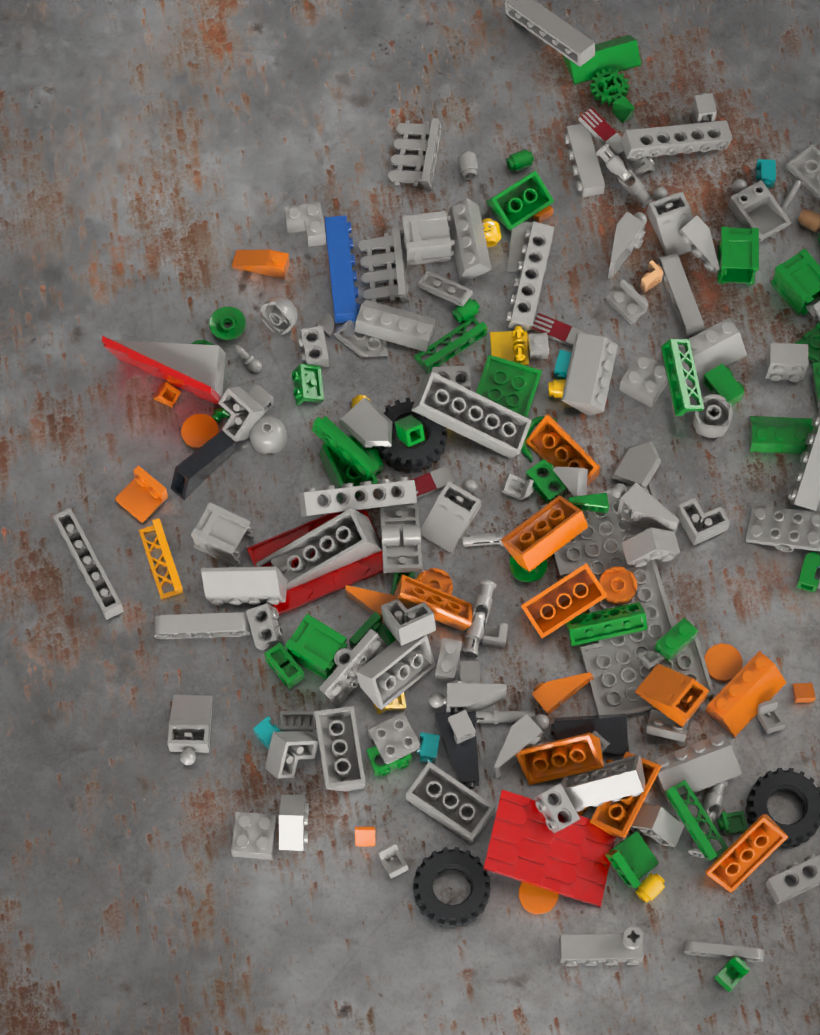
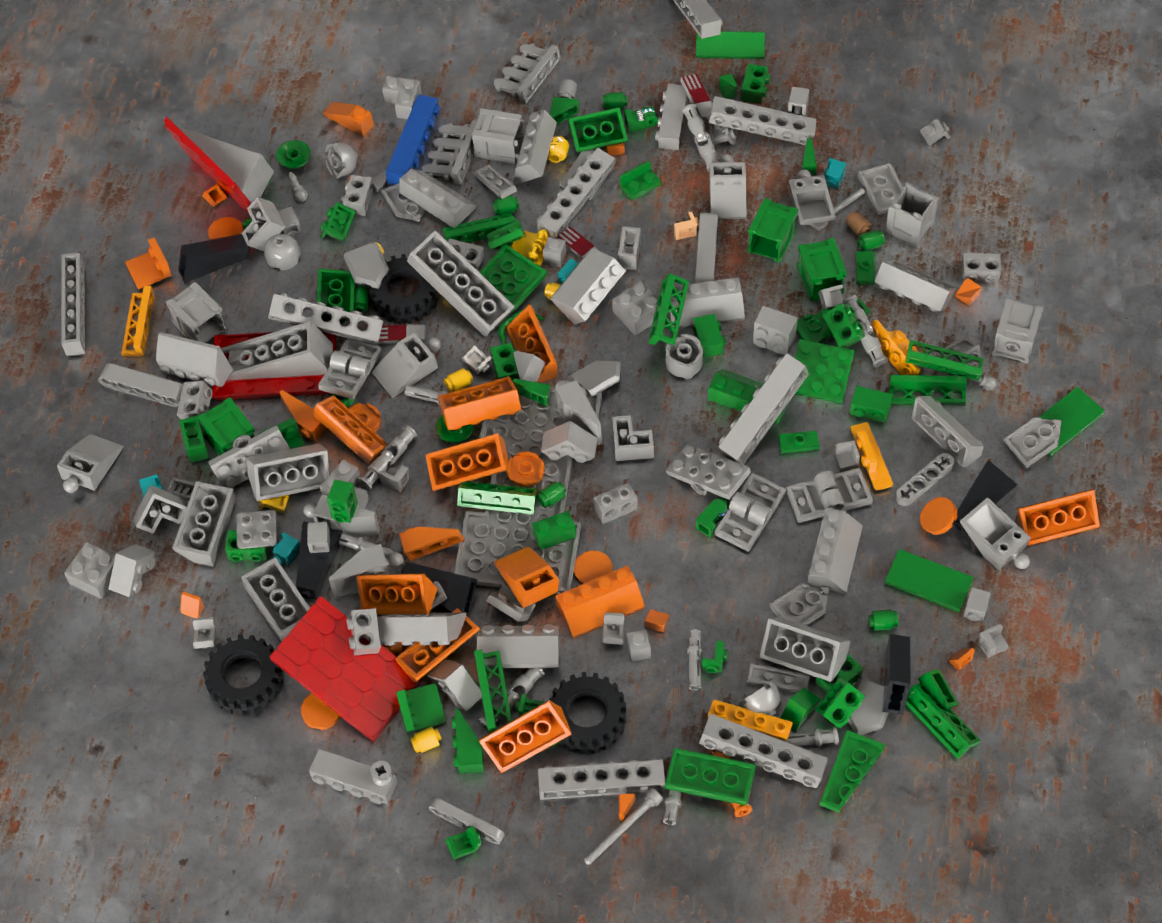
camera: 25 degrees right, 10 degrees down
green fence [311,416,380,482] -> none
light grey brick [381,599,436,646] -> none
green brick [395,415,425,447] -> none
green gear [590,68,629,106] -> none
light grey bracket [606,279,648,325] -> none
light grey slope [608,212,647,280] -> none
light grey tile [637,650,665,671] -> none
light grey slope [678,215,720,273] -> none
none -> green brick [327,479,358,523]
none -> yellow brick [443,368,473,392]
none -> green slope [452,709,484,774]
none -> green bracket [487,220,526,251]
none -> green brick [536,481,566,508]
none -> green slope [549,97,580,126]
none -> light grey brick [594,483,638,524]
none -> light grey brick [618,226,641,270]
none -> green bracket [620,161,661,201]
none -> green leg [624,106,658,133]
none -> light grey brick [626,630,651,662]
none -> green brick [741,64,771,104]
none -> green slope [802,138,817,176]

